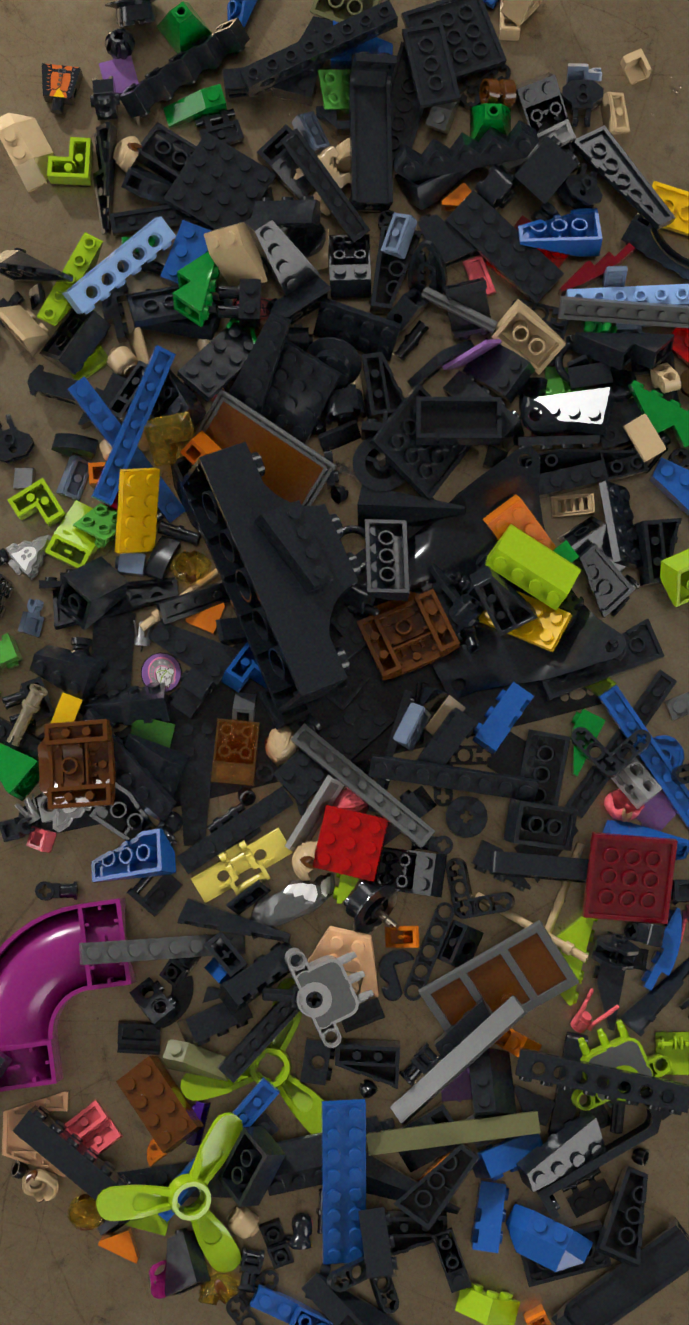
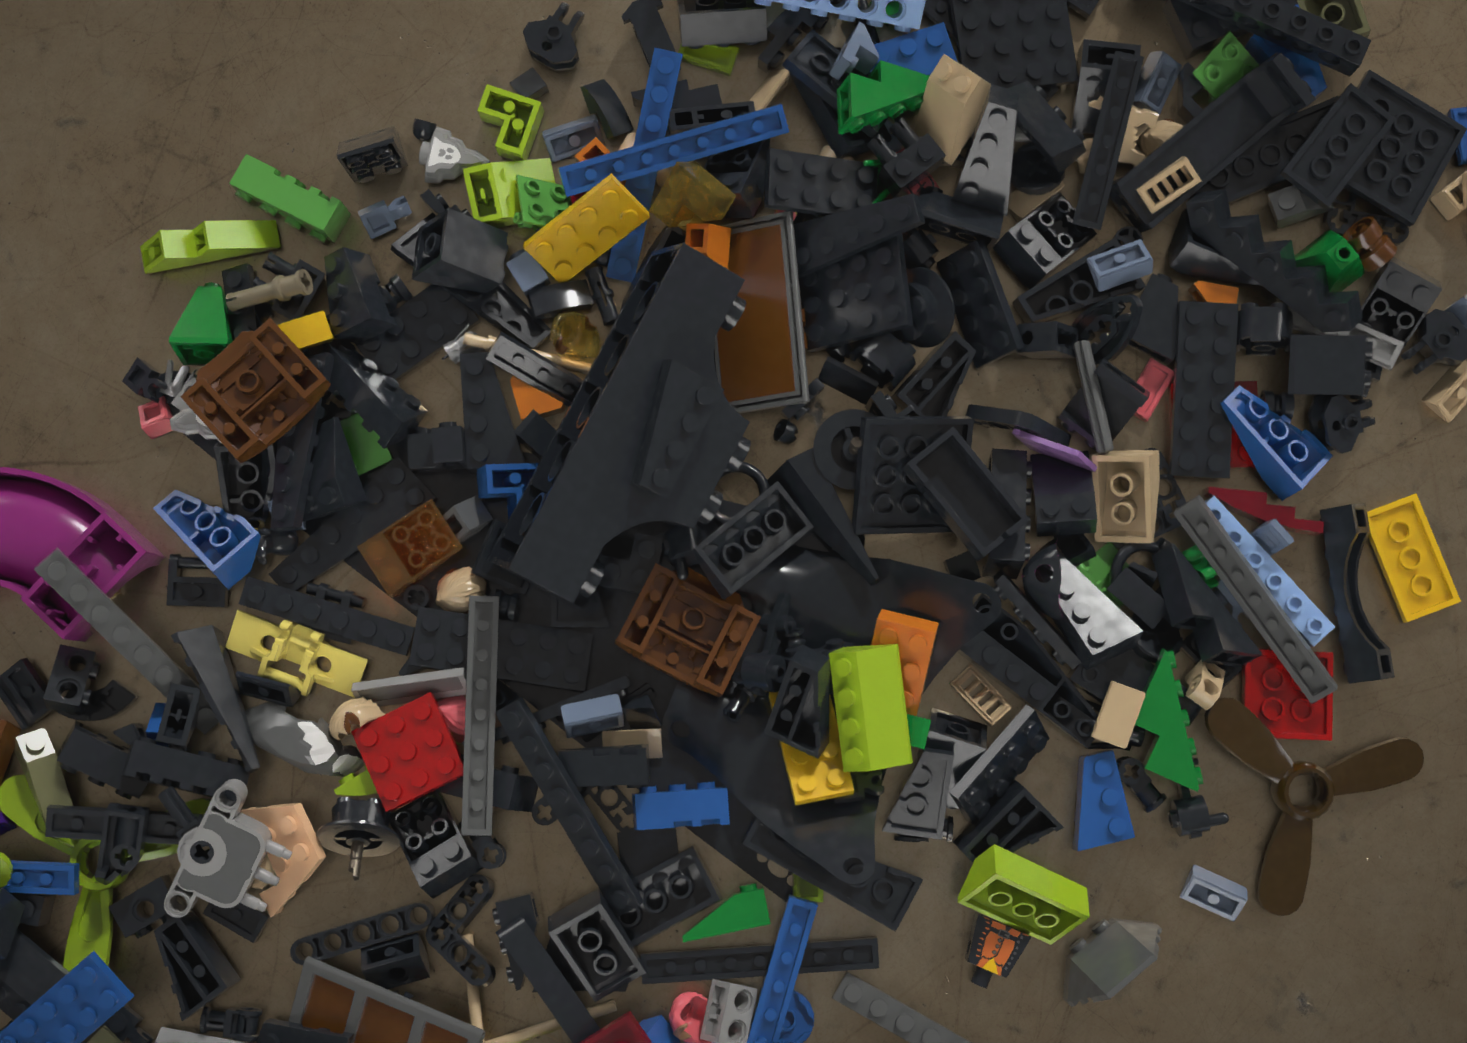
camera: 50 degrees right, 0 degrees up
black connector [35,881,78,901] -> none
tan head [107,346,138,377] -> none
tile [141,652,183,693] -> none
black slope [159,957,201,988] -> none
black hinge [238,787,256,806] -> none
black hinge [359,1080,378,1099] -> none
black animal [378,949,414,1001] -> none
orange slope [385,925,419,948] -> none
black pin [394,320,429,361] -> none
black brick [445,796,488,838] -> none
black wing [571,125,676,230] -> none
black beam [571,727,651,778] -> none
none -> black piece [95,802,150,885]
none -> sand blue slope [829,22,879,80]
none -> tan slope [1136,156,1202,214]

